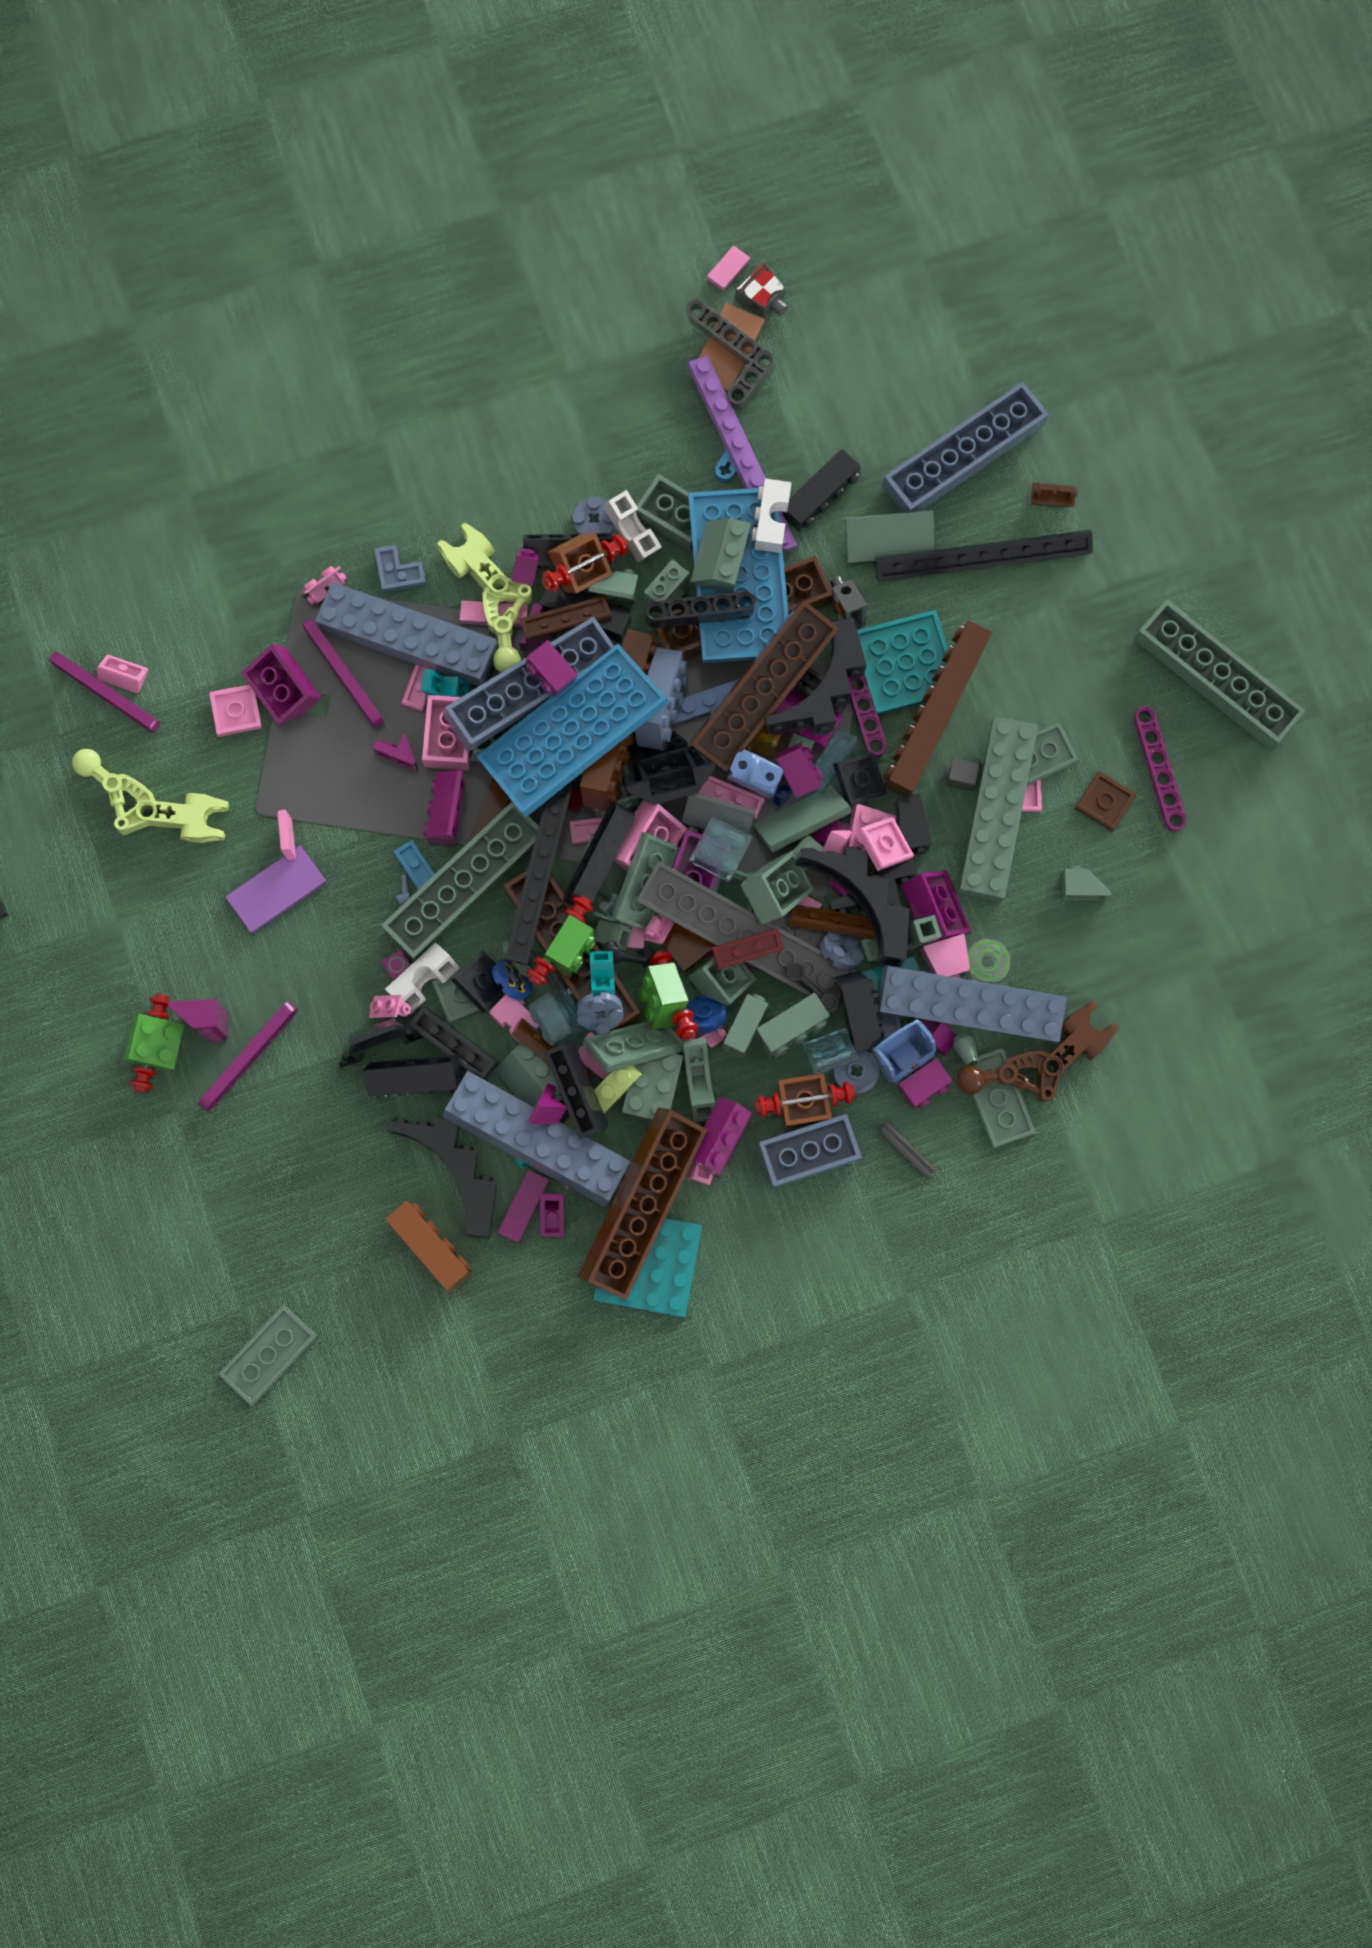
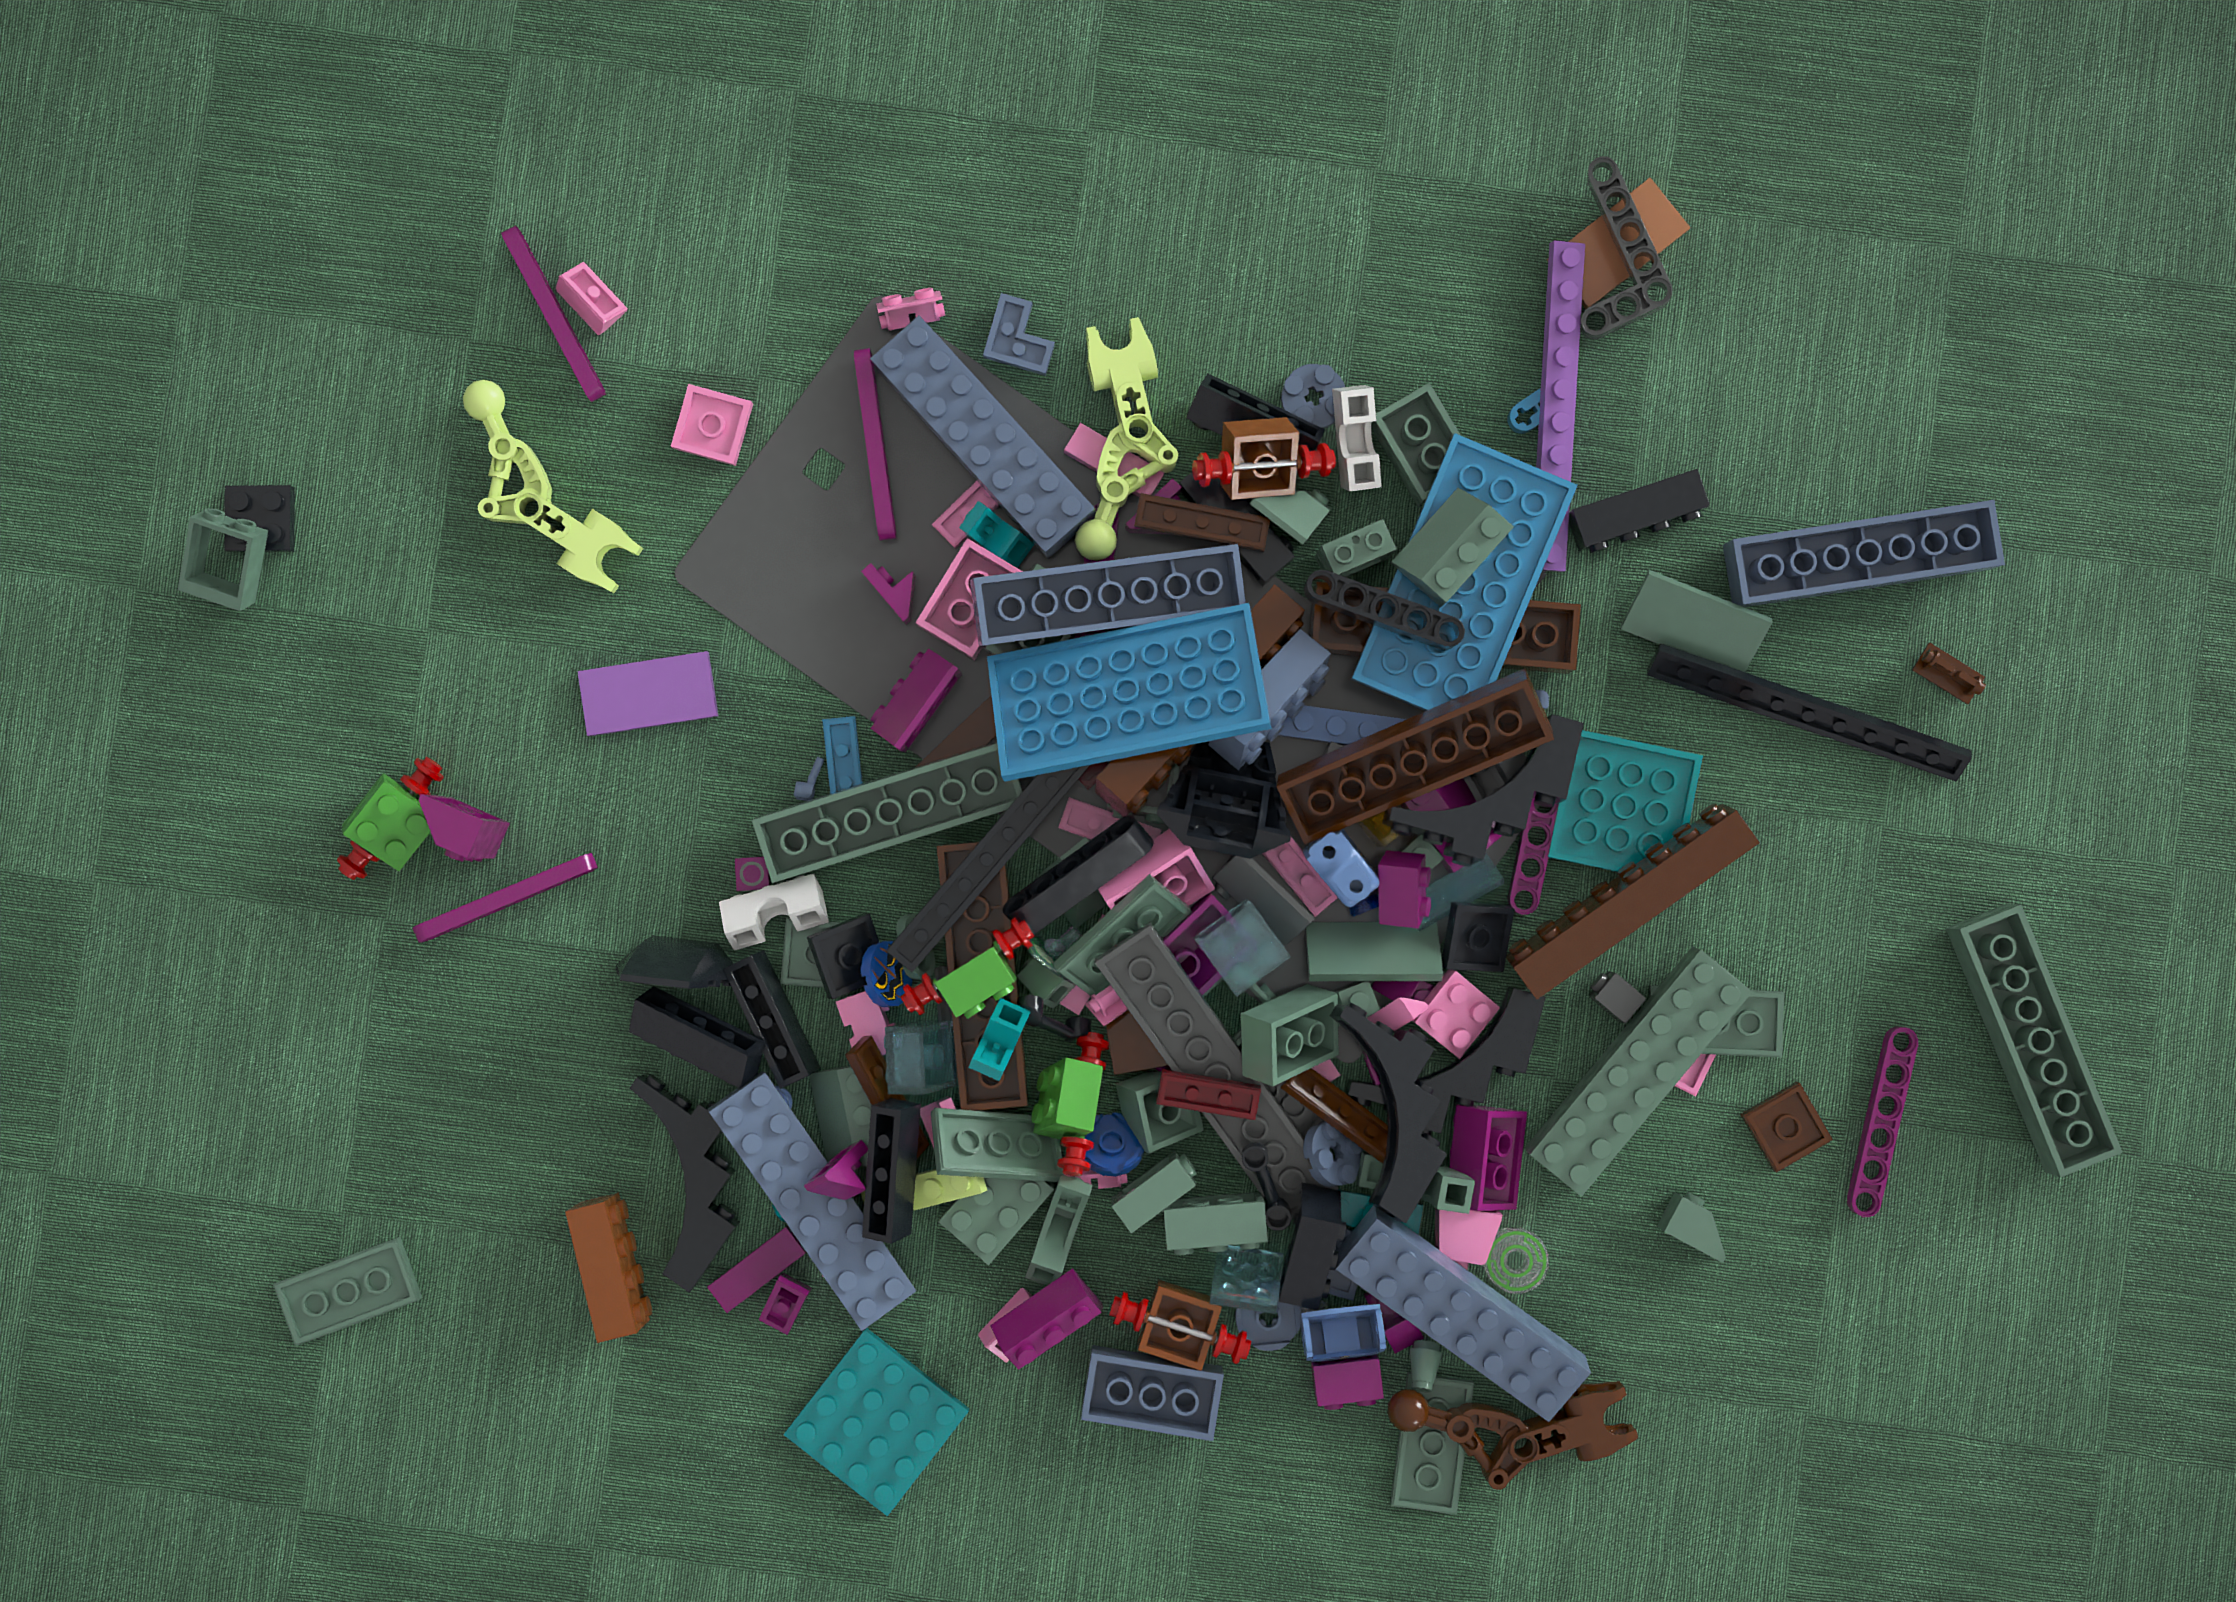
camera: 30 degrees right, 10 degrees up
magenta slope [241,644,322,725] -> none
bright pink tile [277,809,296,861] -> none
bright pink hinge [369,995,411,1019] -> none
magenta brick [511,549,539,586] -> none
magenta brick [525,640,578,697] -> none
sand blue plate [577,992,623,1034] -> none
reddish brown brick [577,1107,707,1300] -> none
bright pink tile [707,246,750,292] -> none
torso [735,262,788,317] -> none
white arch [751,479,791,553] -> none
dark grey torso [830,576,867,629] -> none
bright pink tile [856,817,914,871] -> none
dark grey axle [880,1123,936,1178] -> none

